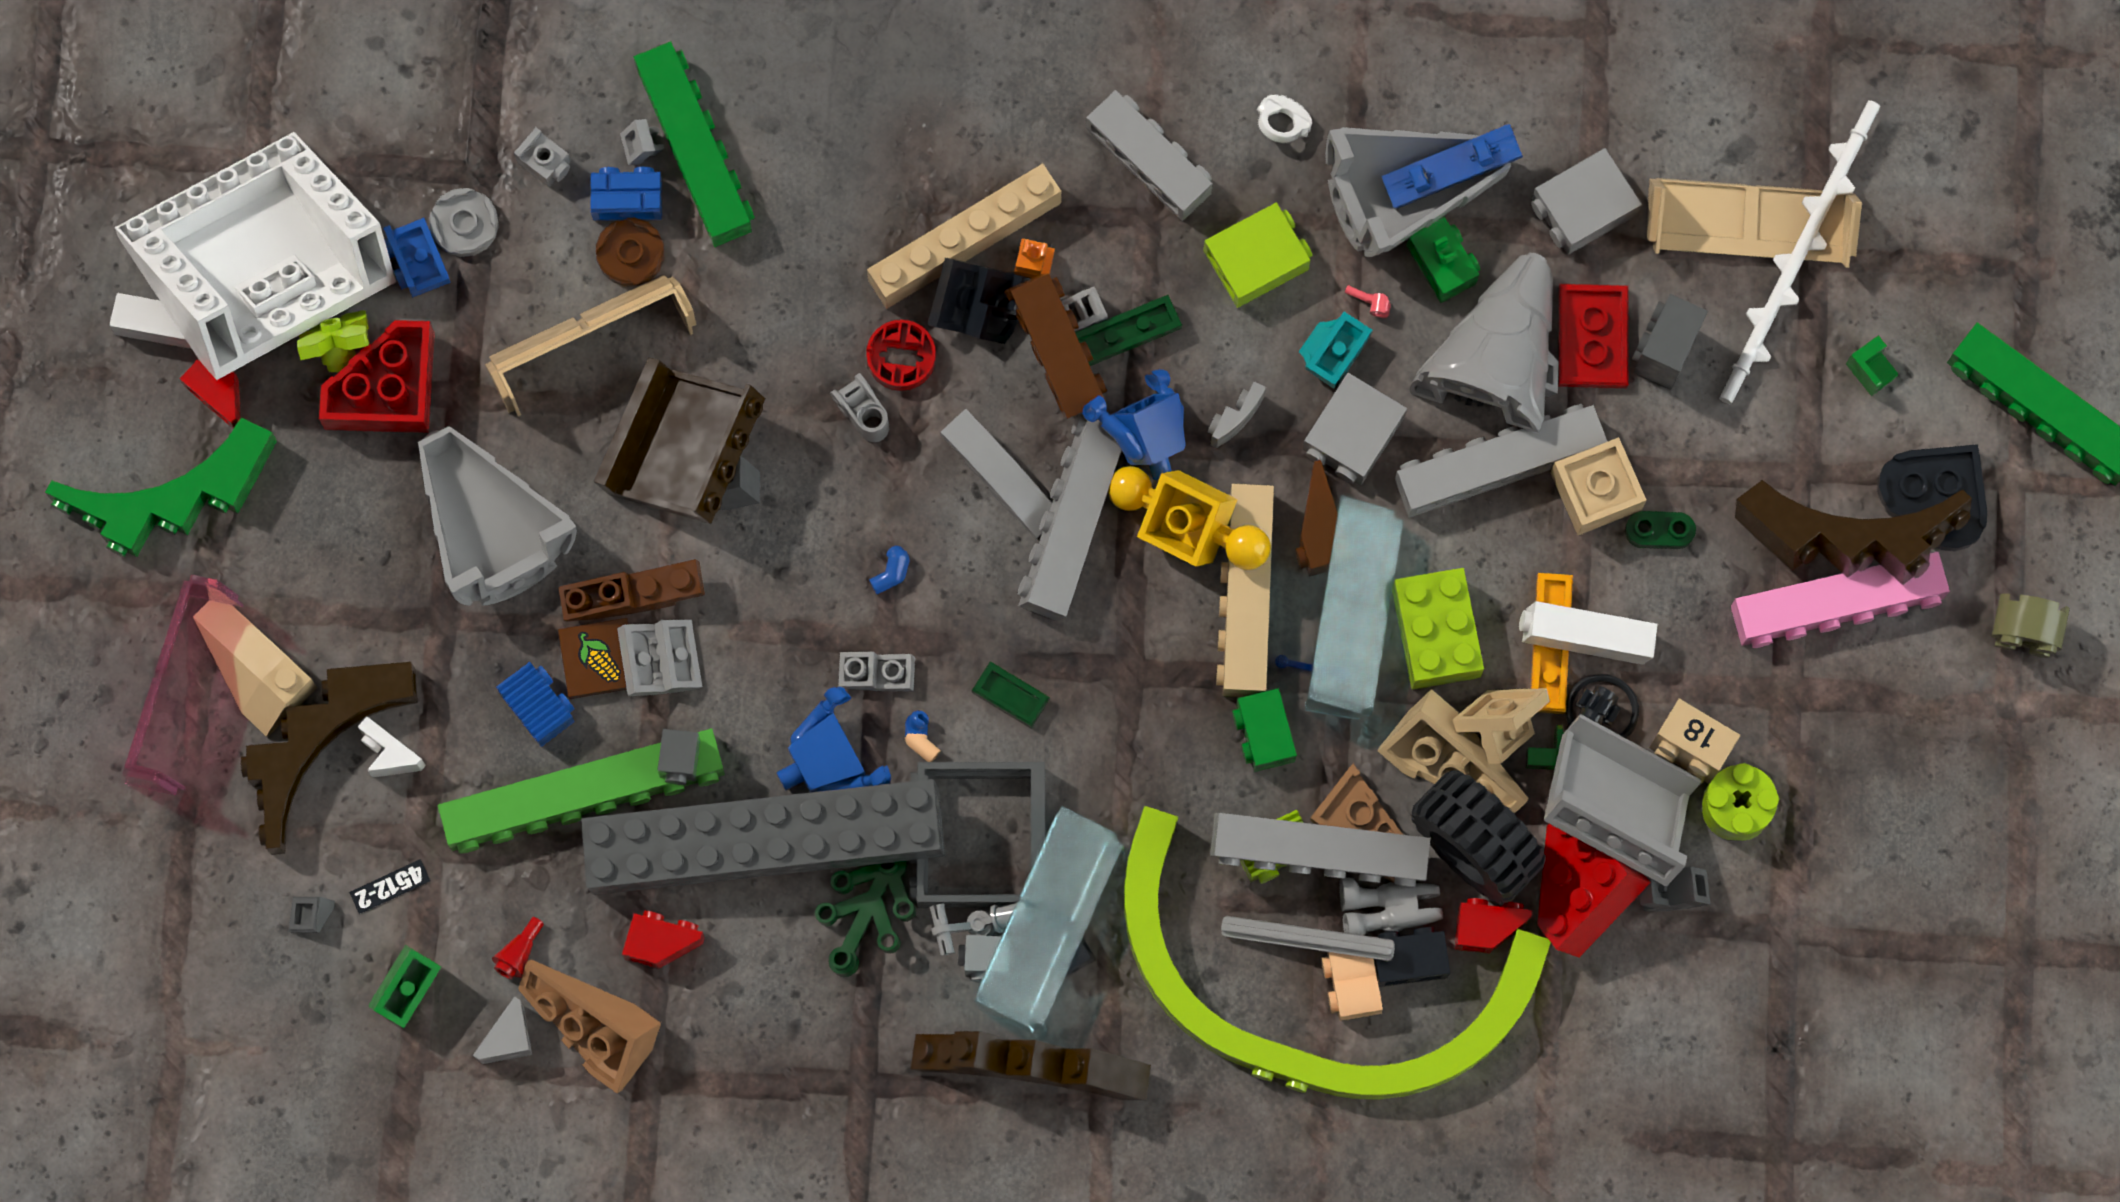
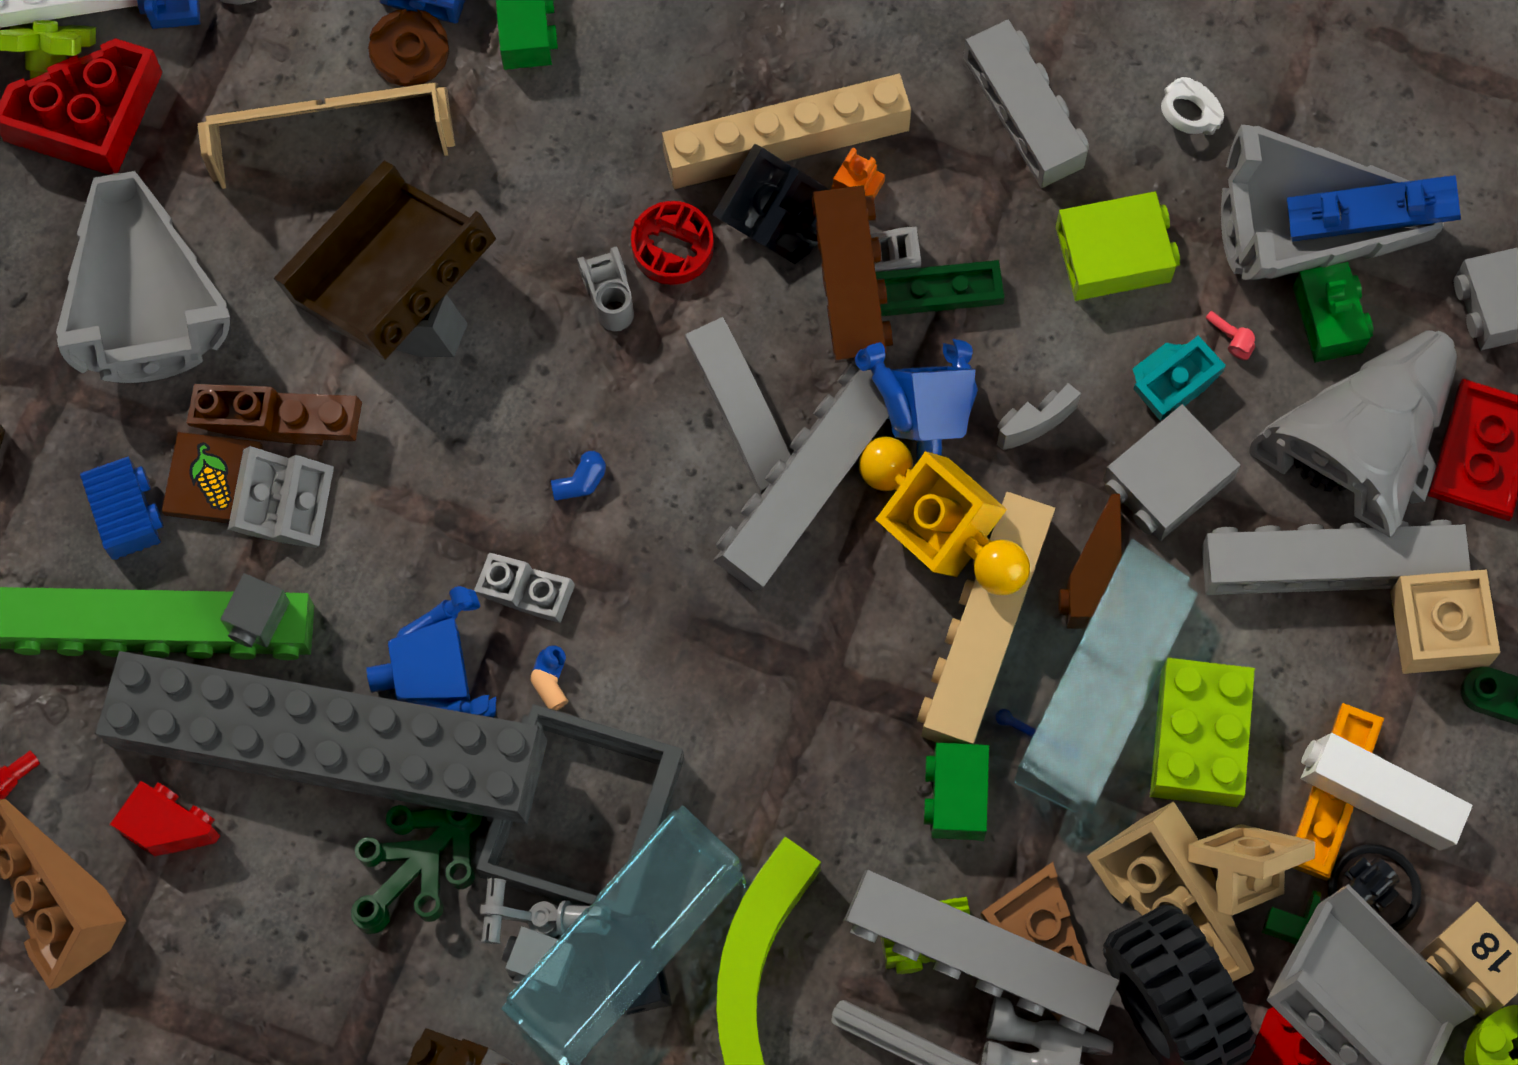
camera: 20 degrees right, 5 degrees down
dark green tile [972,661,1050,729] -> none

